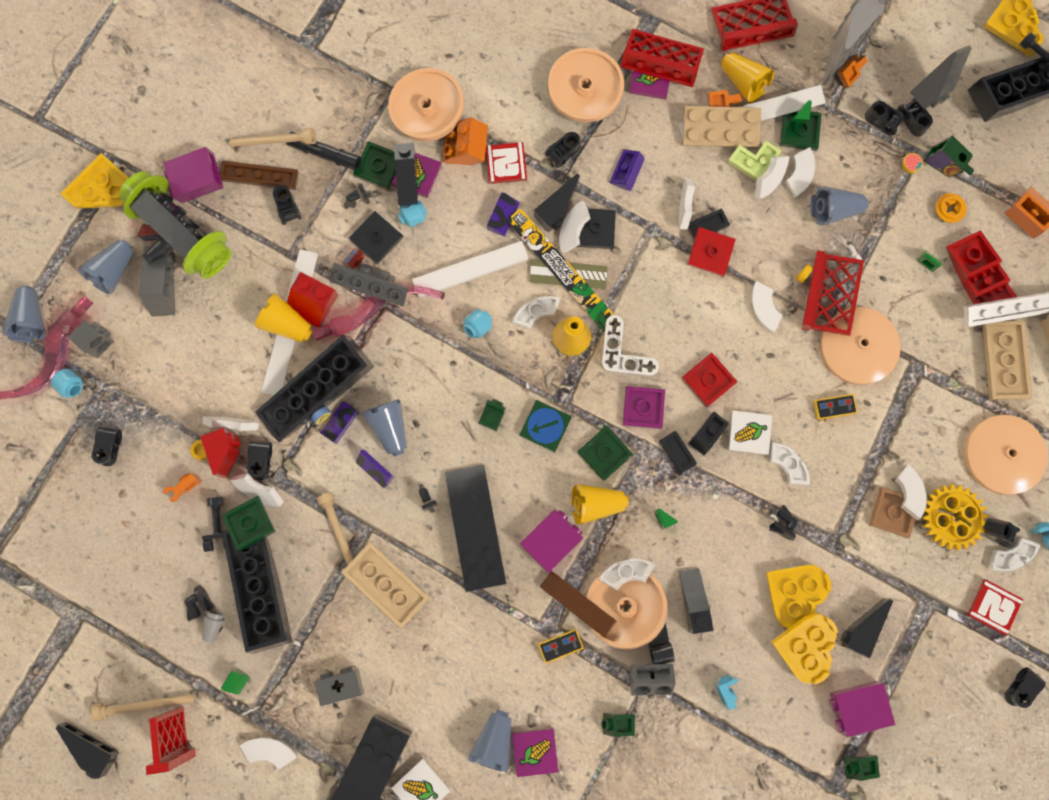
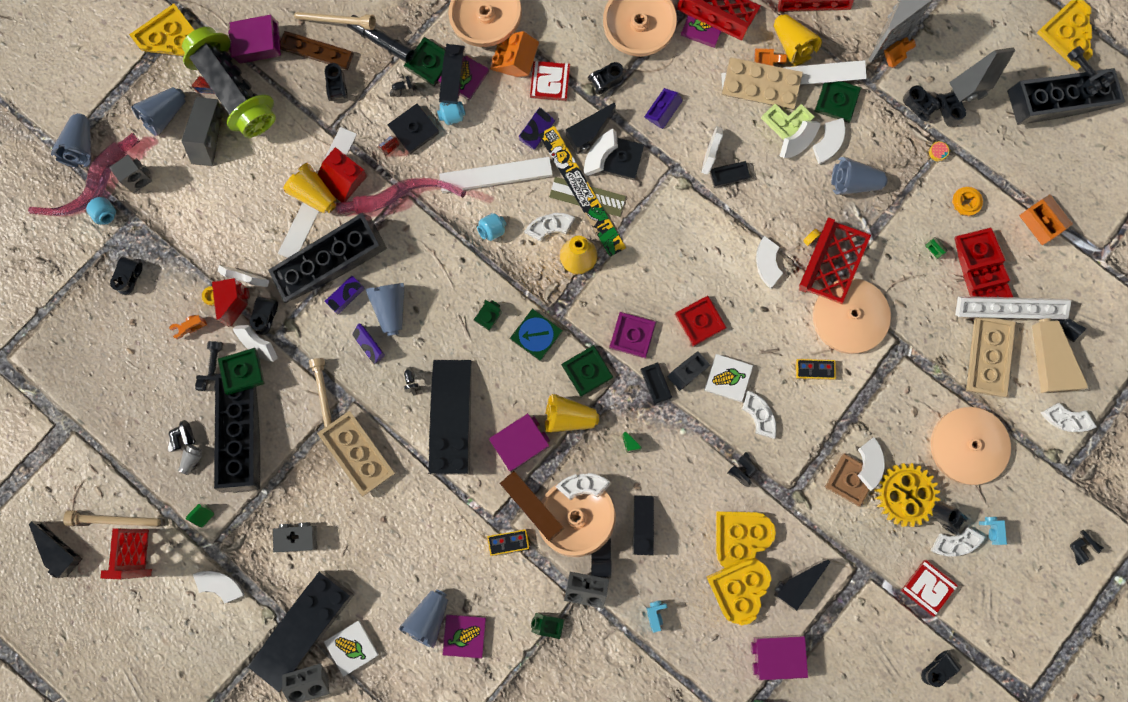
camera: 15 degrees right, 0 degrees up
black cone [142,237,173,264] -> none
medium blue tile [311,406,331,425] -> none
dark grey bracket [330,263,409,306] -> none
white beam [601,315,659,377] -> none
red plate [687,227,736,277] -> none
green slope [791,100,812,123] -> none
dark green torso [923,135,974,178] -> none

